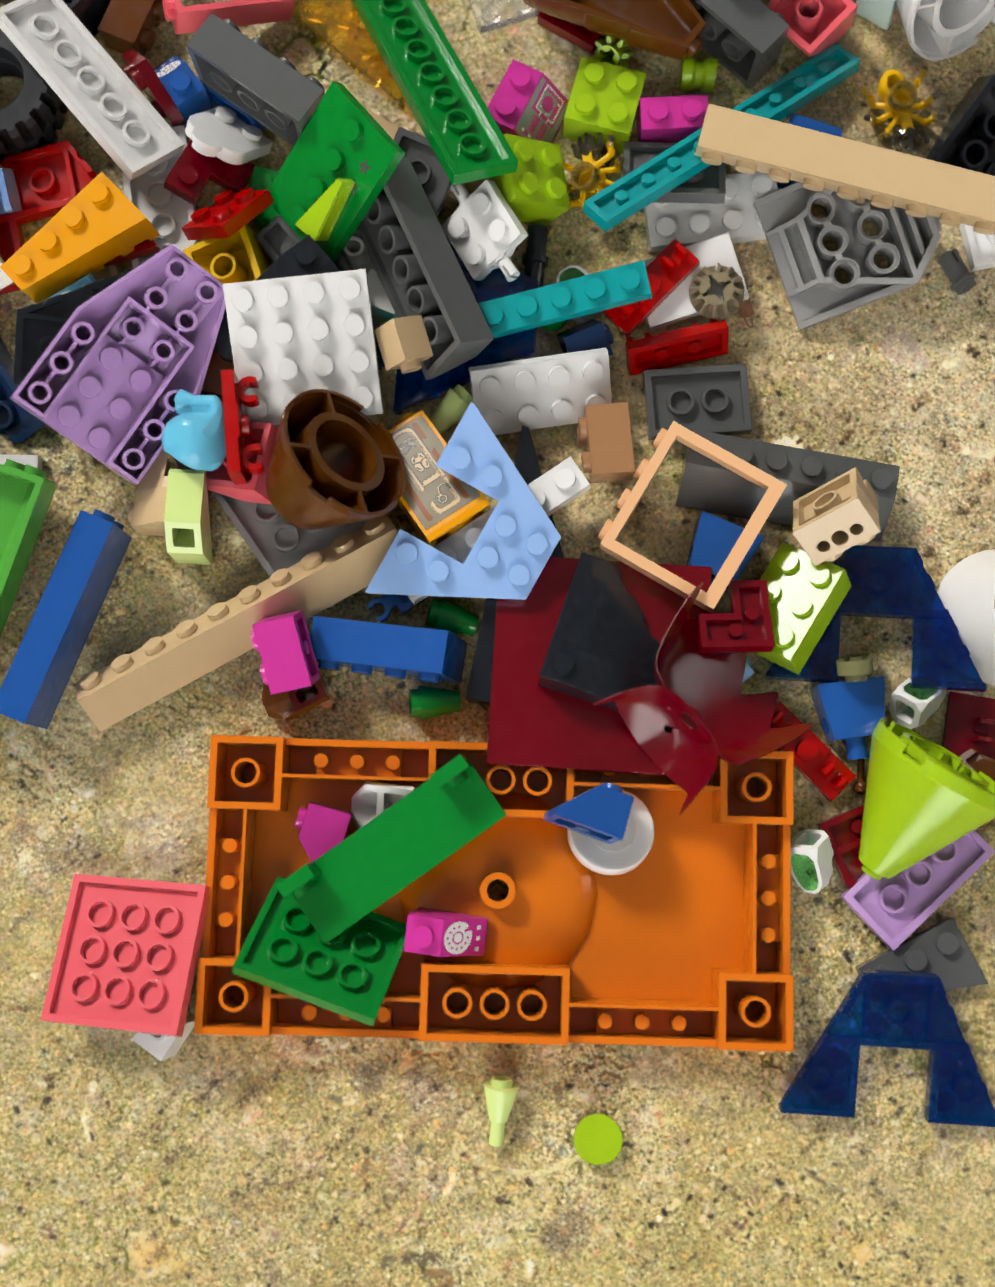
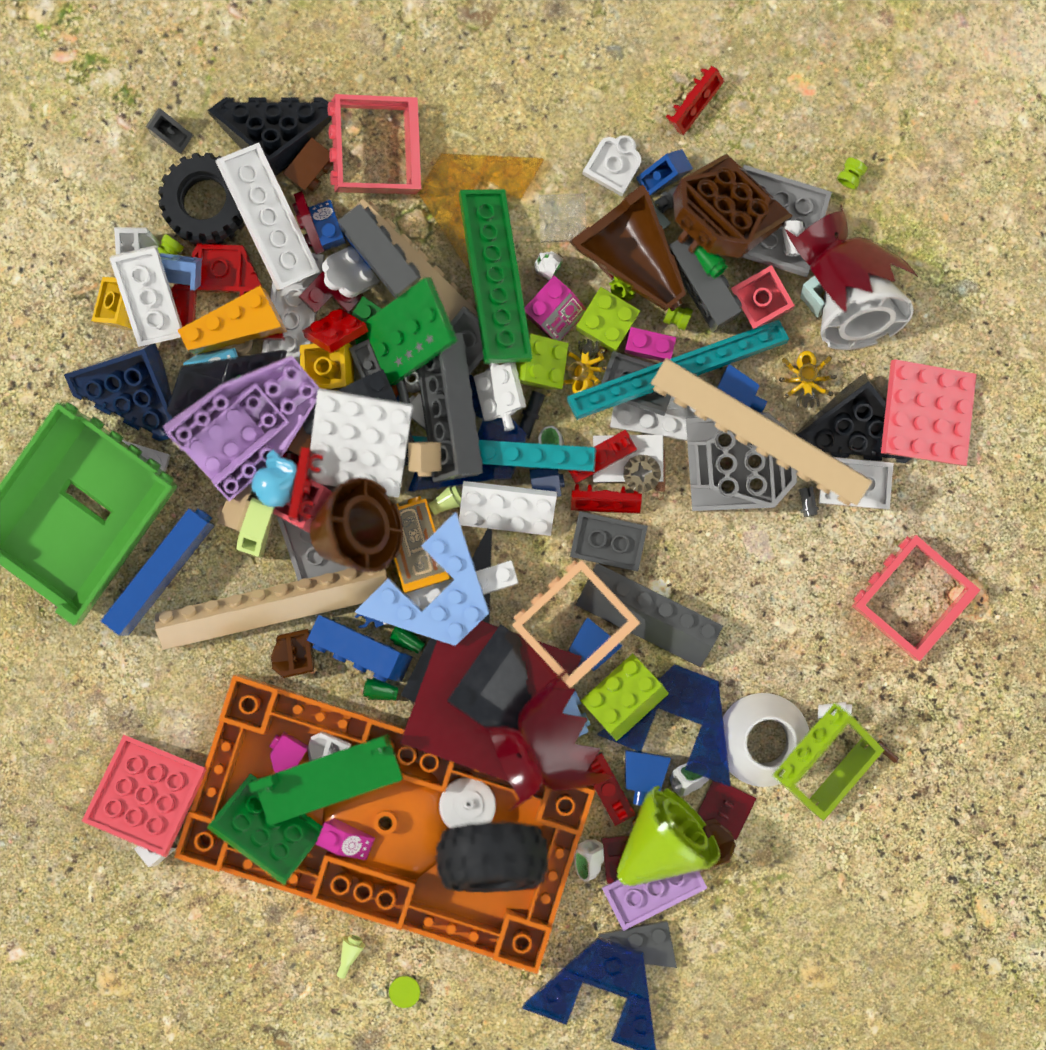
camera: 15 degrees right, 5 degrees up
dark pink brick [251,610,321,694] -> none
lime piece [295,178,355,241] -> none
blue slope [543,783,634,844] -> none
medium nougat brick [576,402,635,483] -> none
dark red plate [696,580,775,653] -> none
tan piece [792,467,881,566] -> none
olive plate [836,653,879,682] -> none
none -> black tyre [437,822,548,893]
none -> white rock [534,251,563,281]

